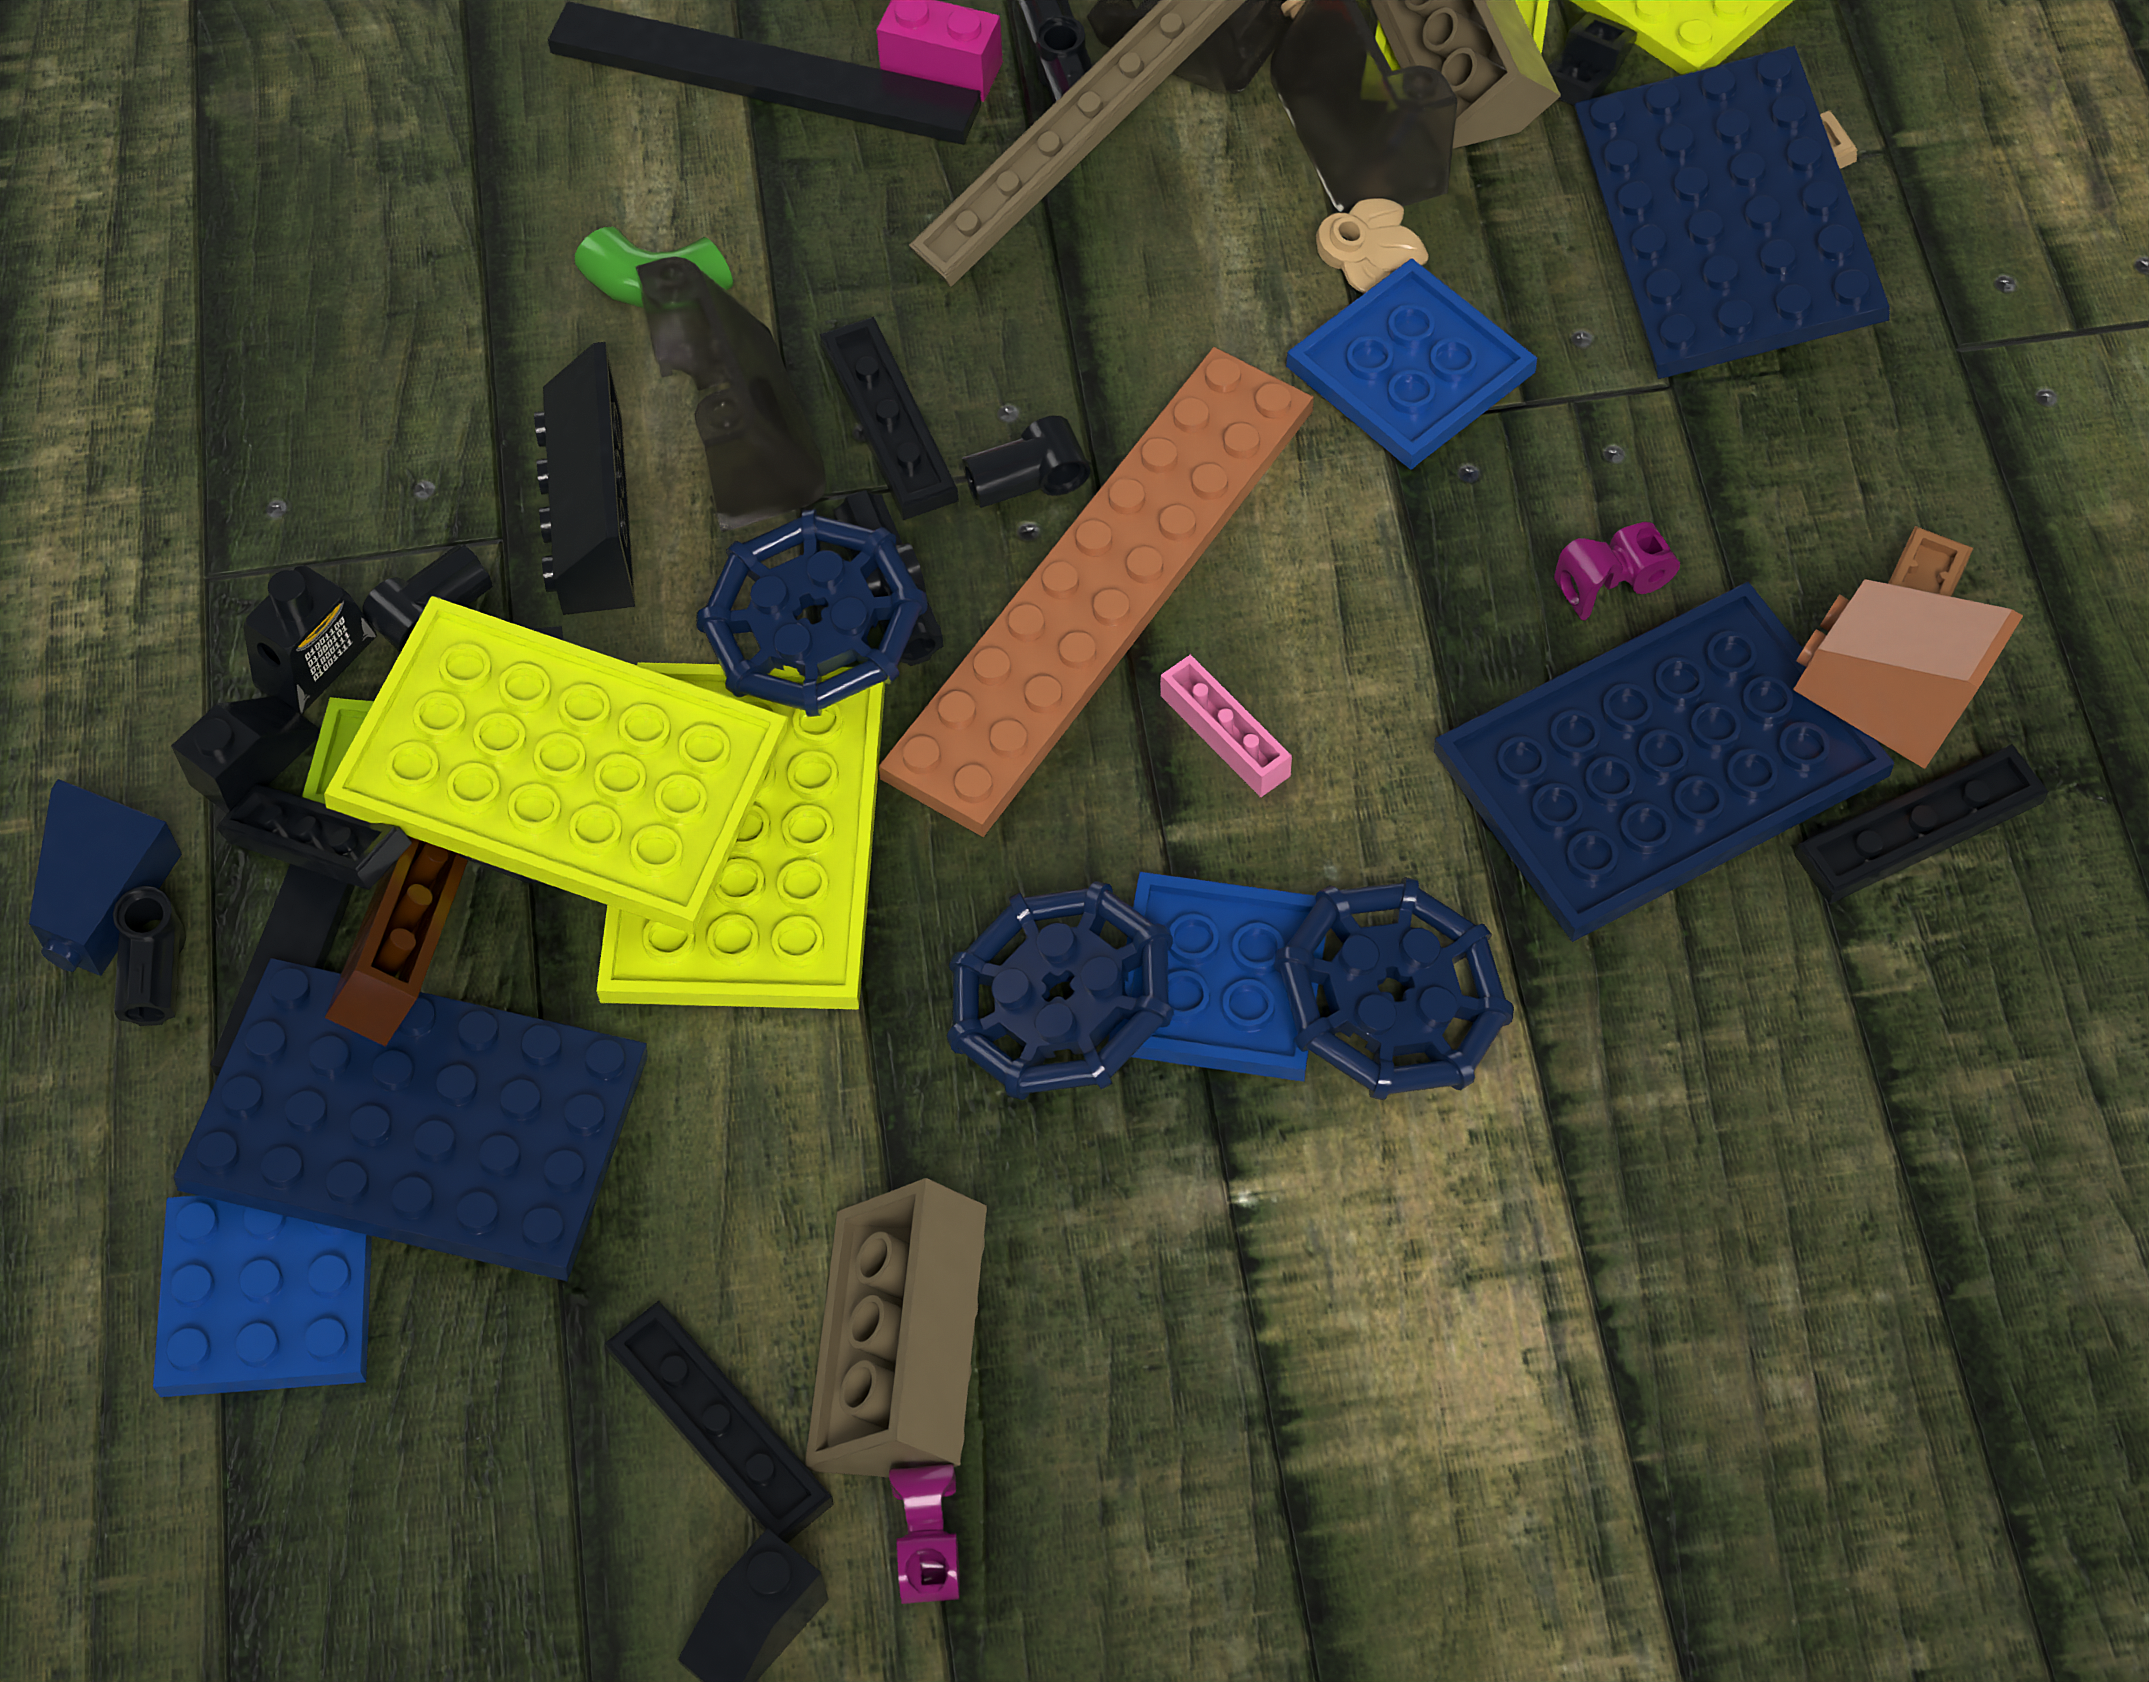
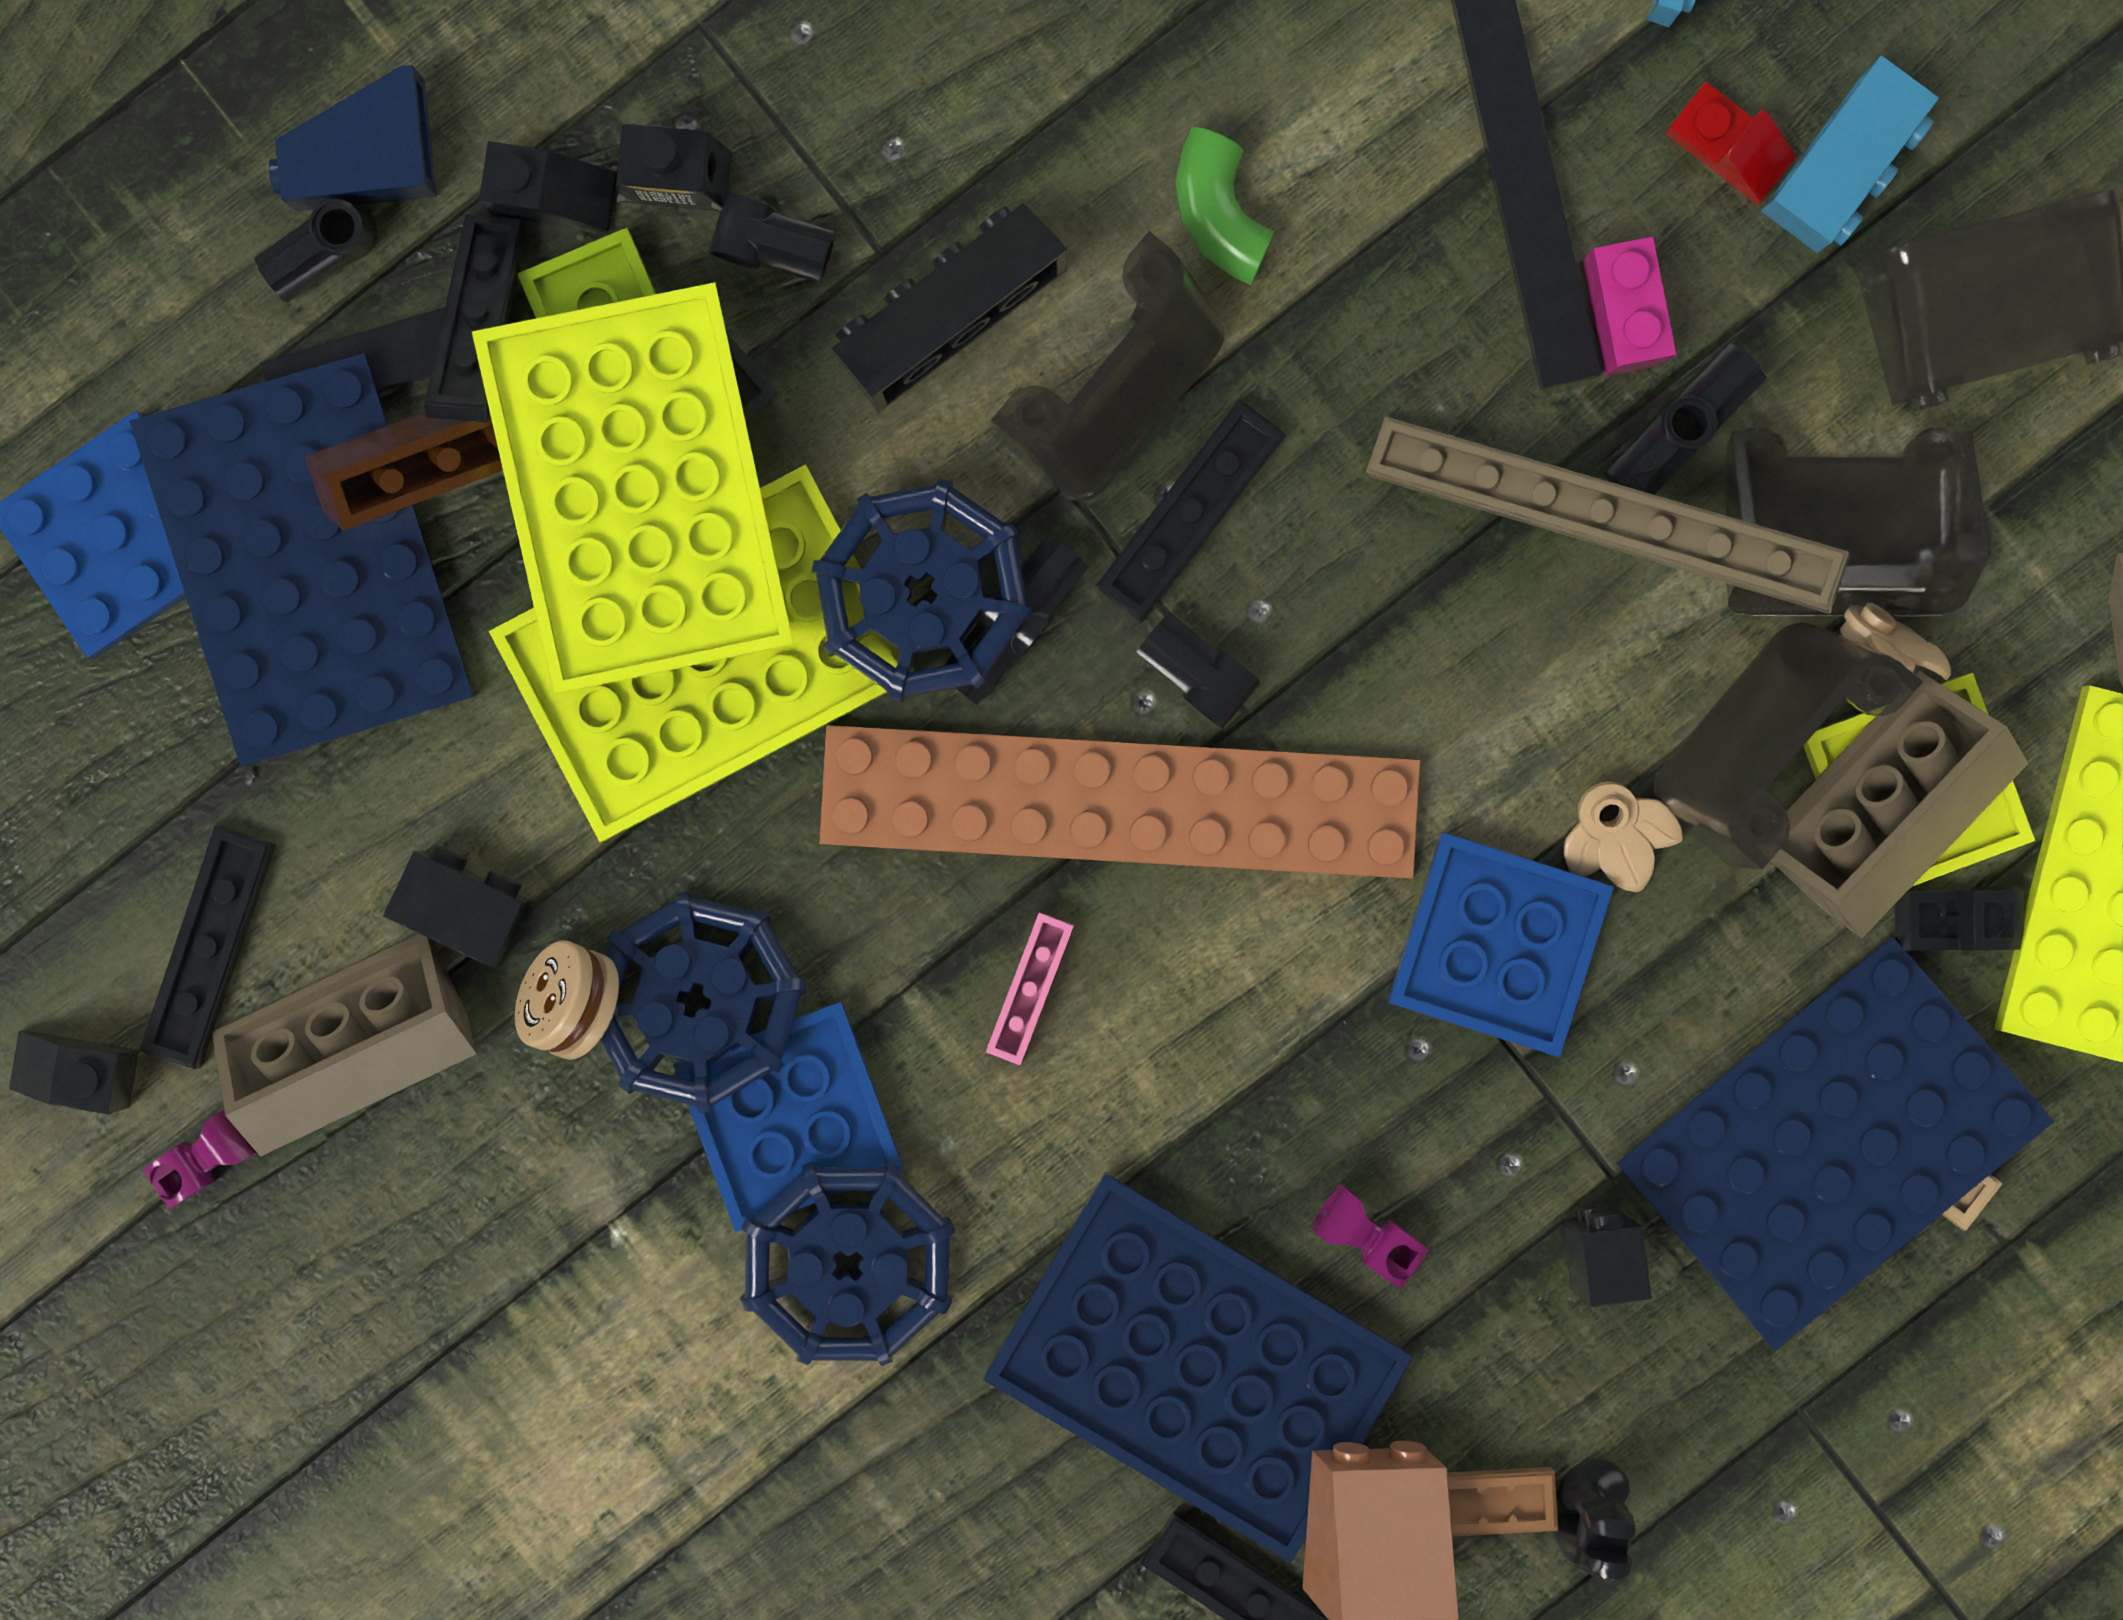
camera: 55 degrees right, 30 degrees up
none -> black brick [383,845,532,968]
none -> tan head [515,940,619,1060]
none -> black piece [1553,1458,1636,1583]
none -> black brick [1562,1203,1652,1307]

